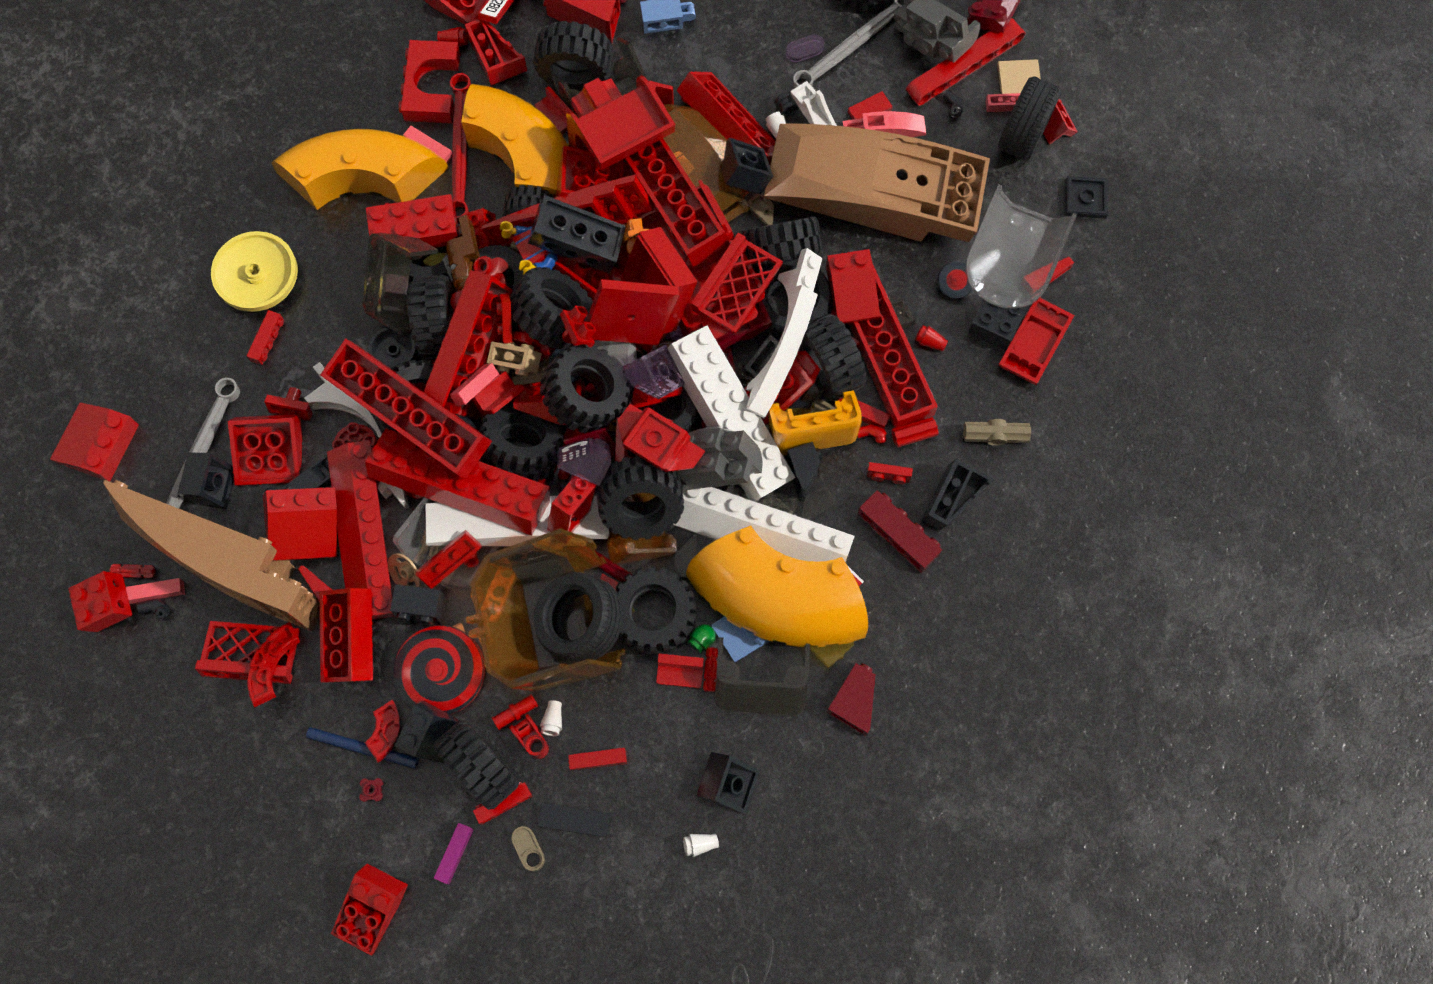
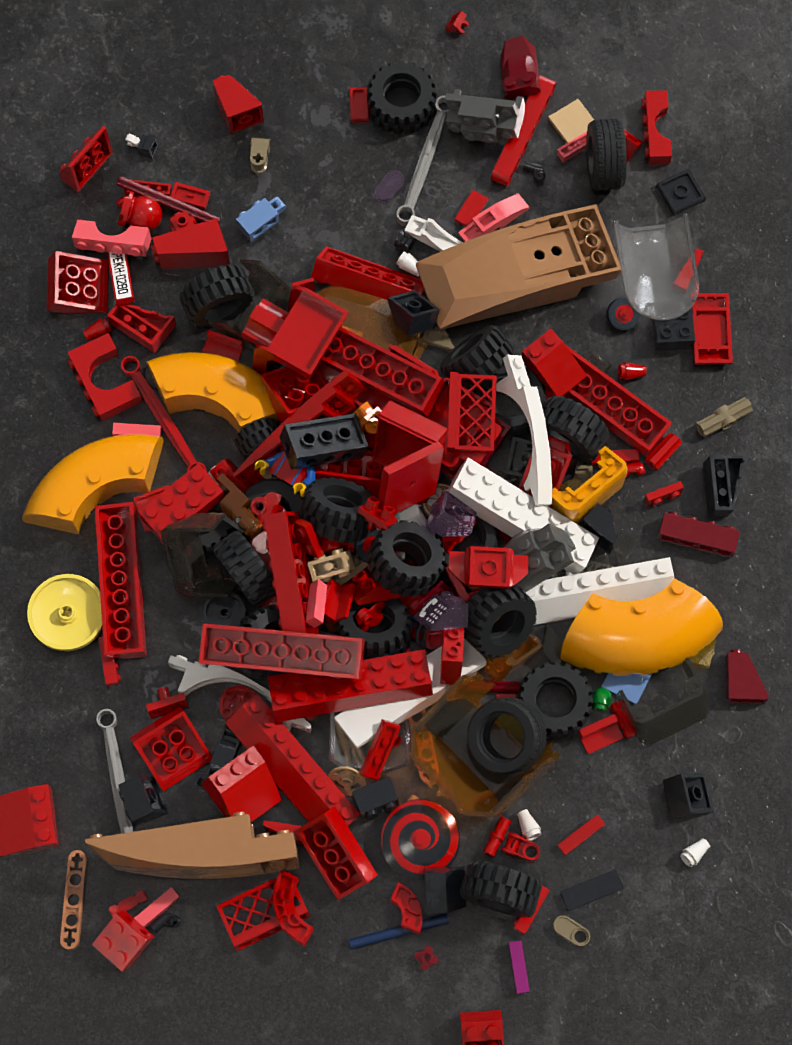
camera: 30 degrees left, 0 degrees up
none -> nougat beam [60,850,87,950]
none -> red slope [95,502,147,659]
none -> red plate [355,602,386,632]
none -> red arch [641,90,672,165]

